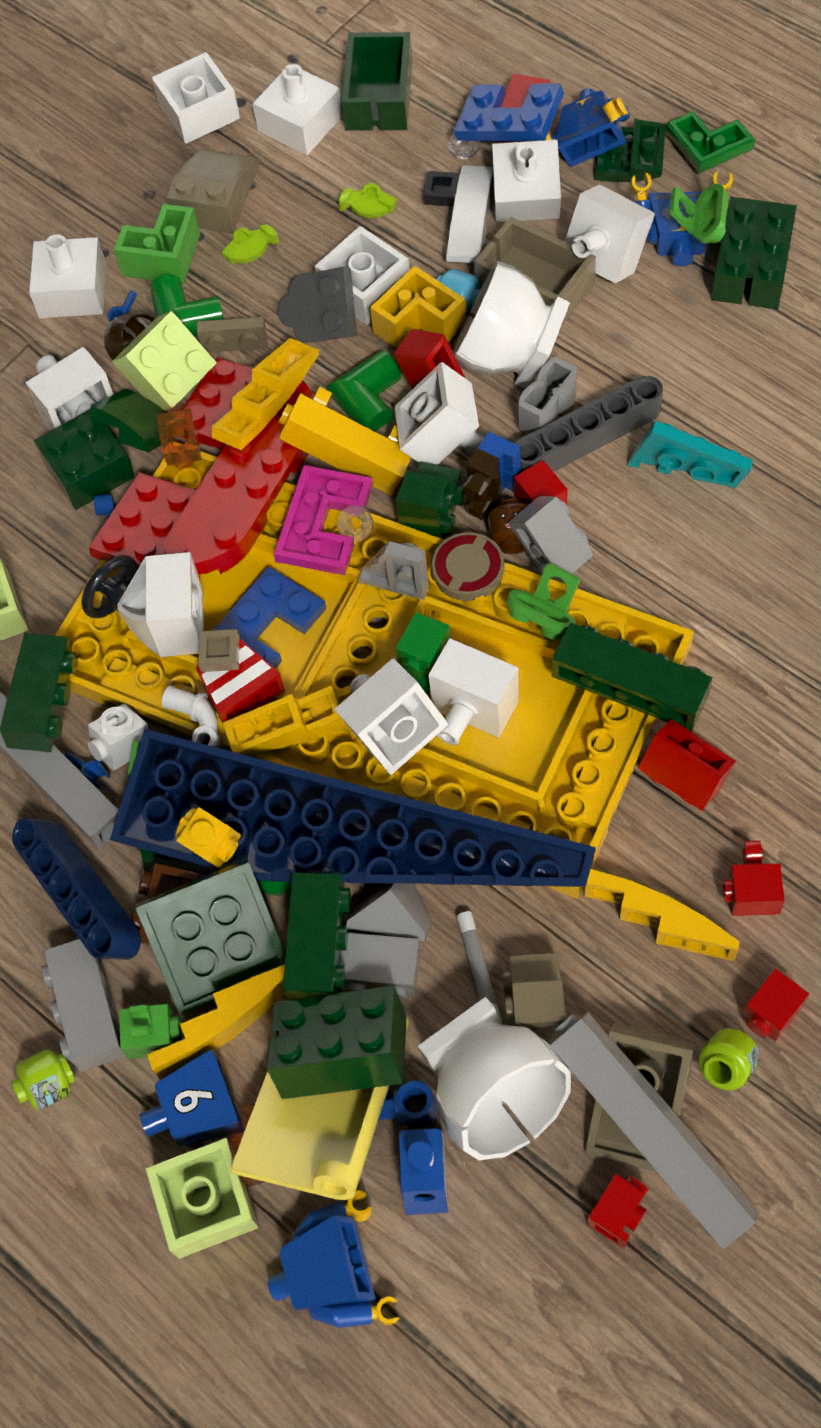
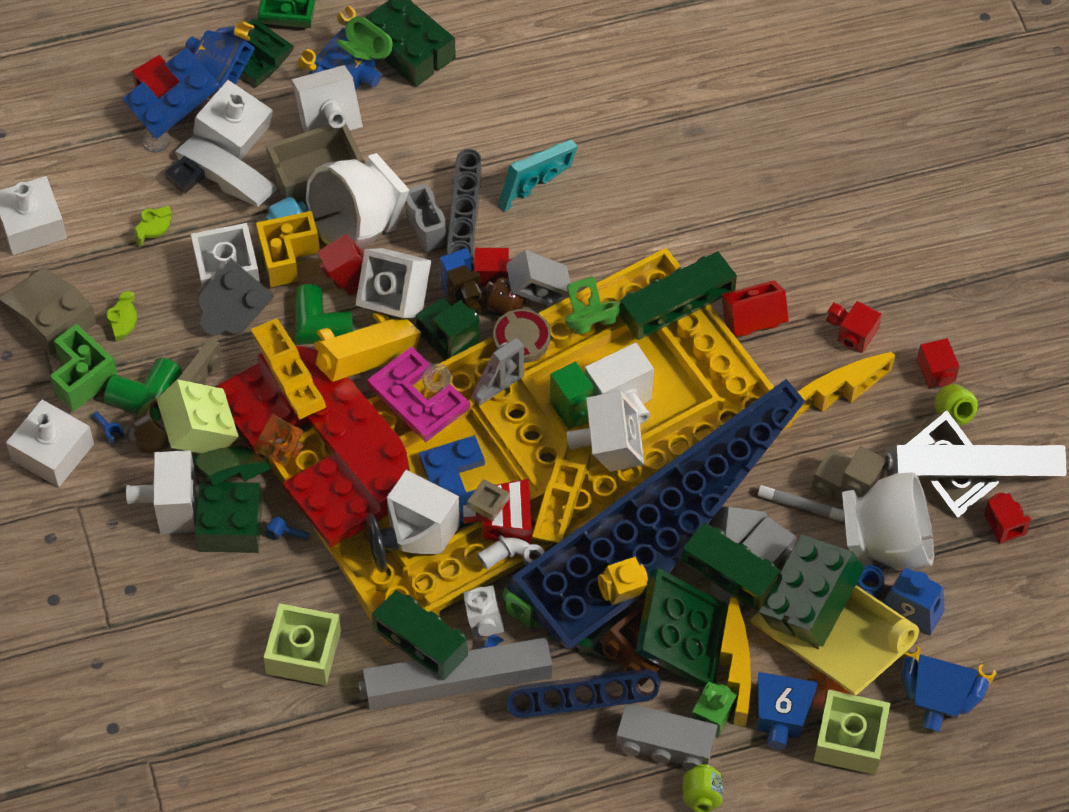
camera: 65 degrees left, 5 degrees down
dark green piece [342,32,412,130] -> none

